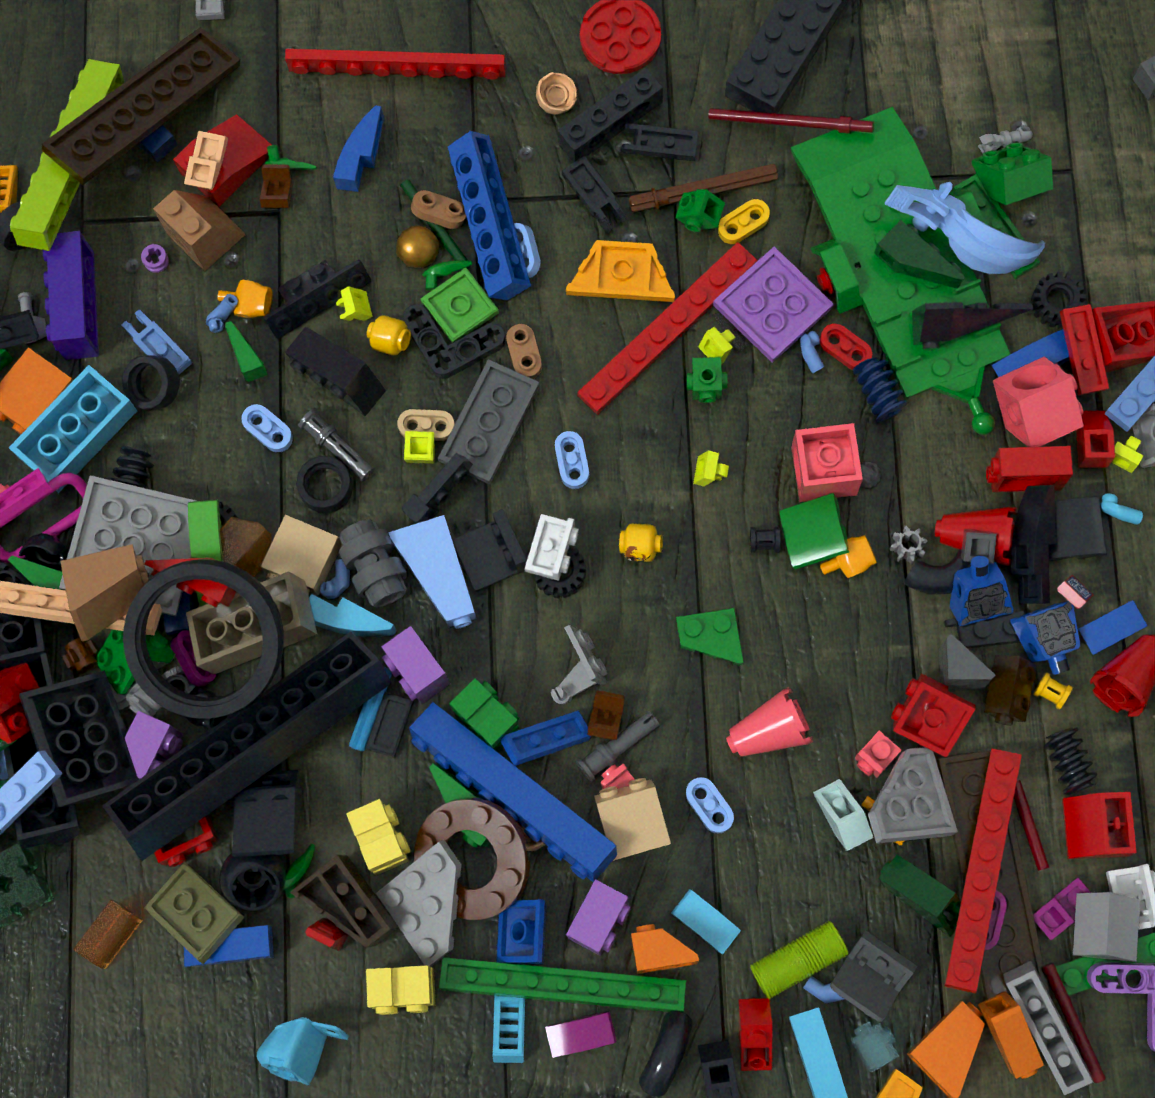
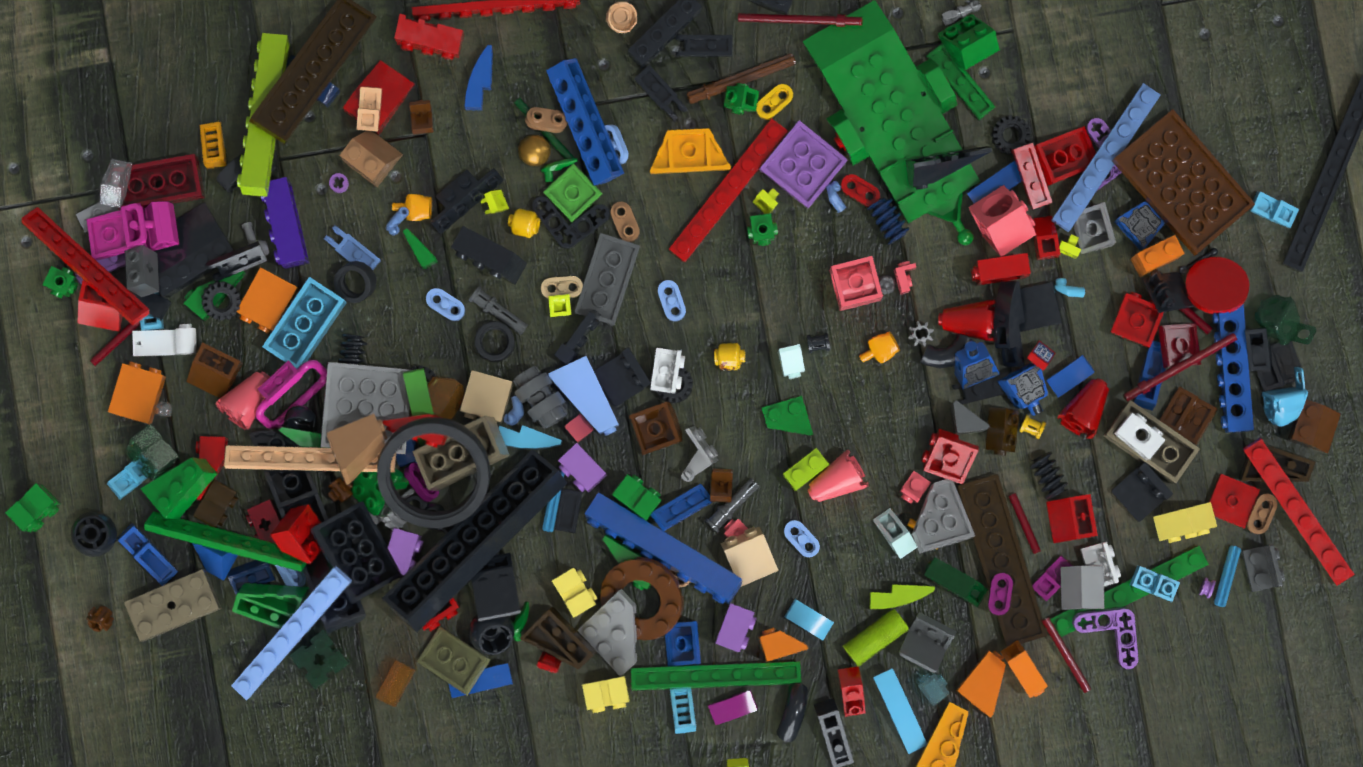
camera: 15 degrees left, 10 degrees up
medium azure piece [257,1017,349,1085] -> none
green bar [265,145,317,170] -> none
neon yellow tile [693,450,729,487] -> none
green slope [779,493,849,569] -> none
medium blue arm [803,976,844,1003] -> none
dark green slope [874,220,965,289] -> none
light blue piece [884,182,1045,274] -> none
red plate [945,748,1022,994] -> none
dark grey slope [961,529,997,563] -> none
light grey brick [1003,961,1093,1095] -> none
none -> red wedge [395,14,464,60]
none -> coral slope [564,414,594,443]
none -> reddish brown slope [629,402,683,455]
none -> light aqua slope [778,344,805,379]
none -> lime brick [783,448,829,491]
none -> lime slope [869,585,935,609]
none -> coral bracket [894,261,916,295]

